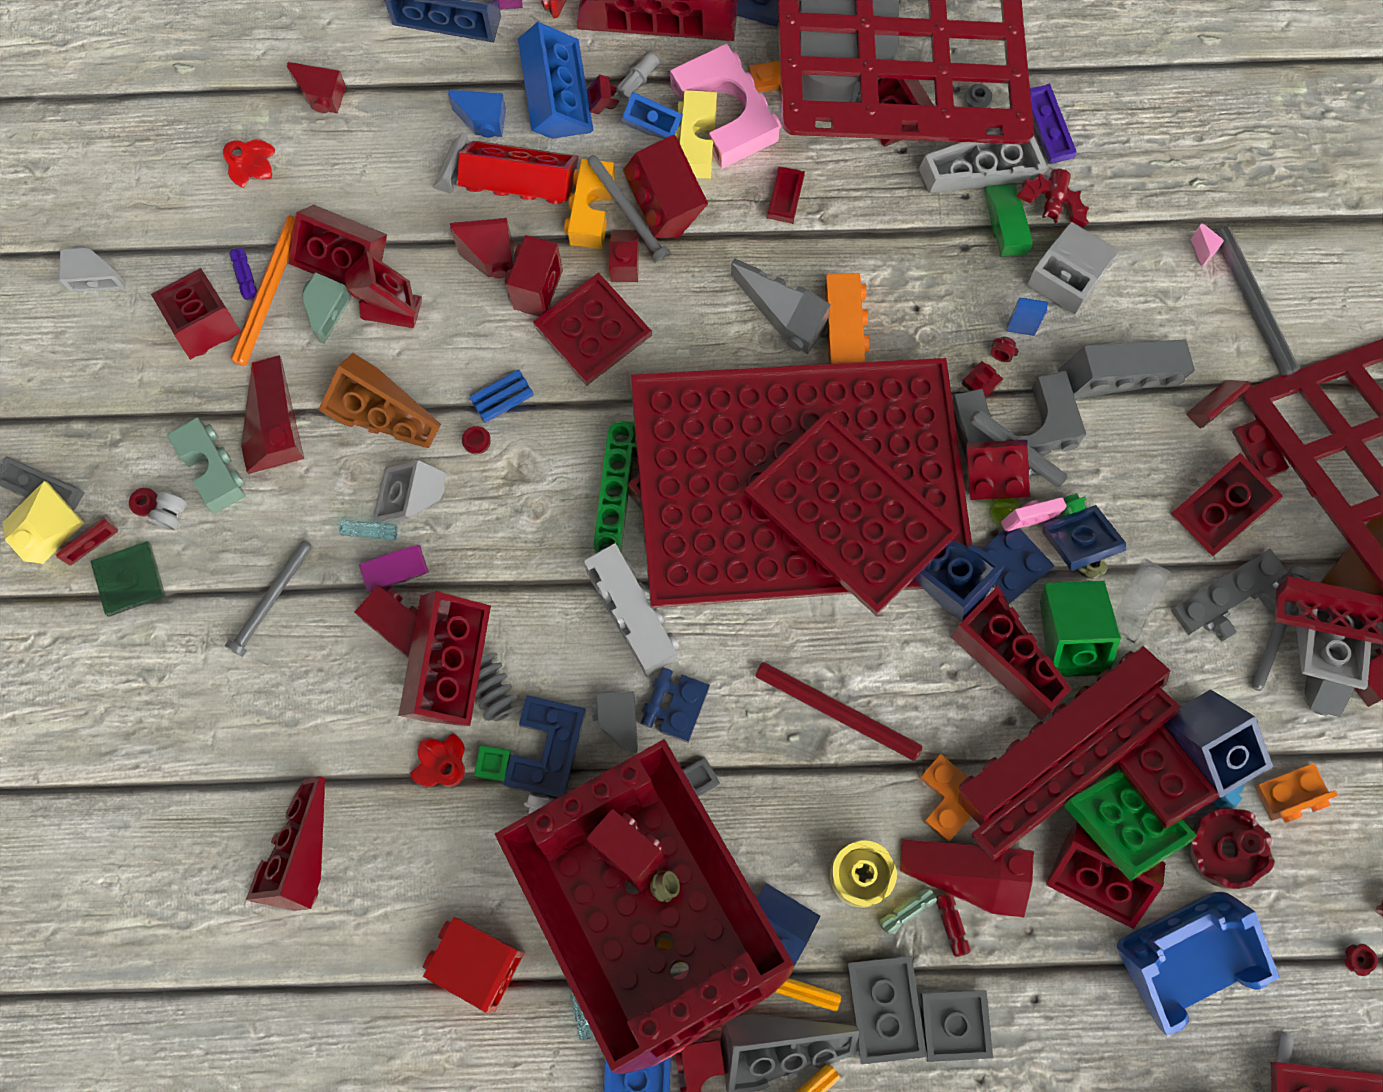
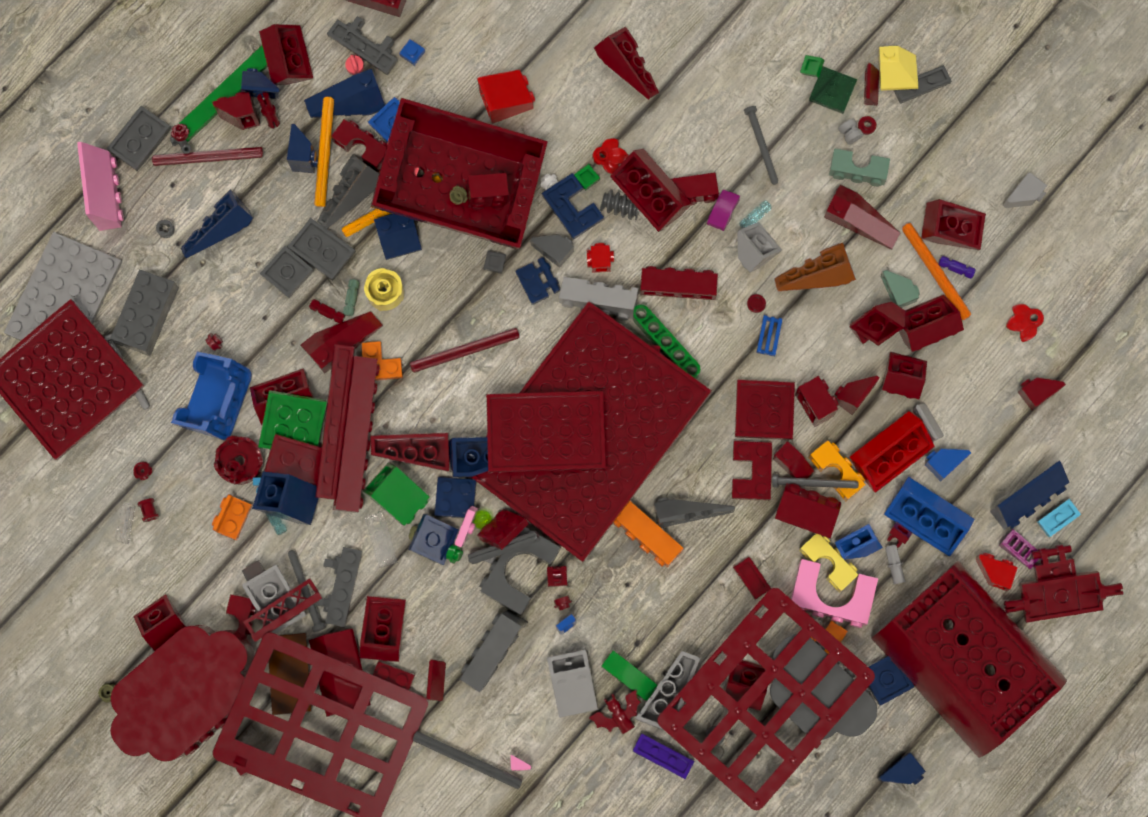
camera: 135 degrees right, 5 degrees up
none -> dark red plate [205,333,223,351]
none -> dark red slope [309,629,371,717]
none -> red brick [587,243,614,273]
none -> dark red brick [640,266,718,300]
none -> dark red plate [732,441,772,501]
none -> green plate [800,55,825,78]
none -> dark red slope [882,352,927,400]

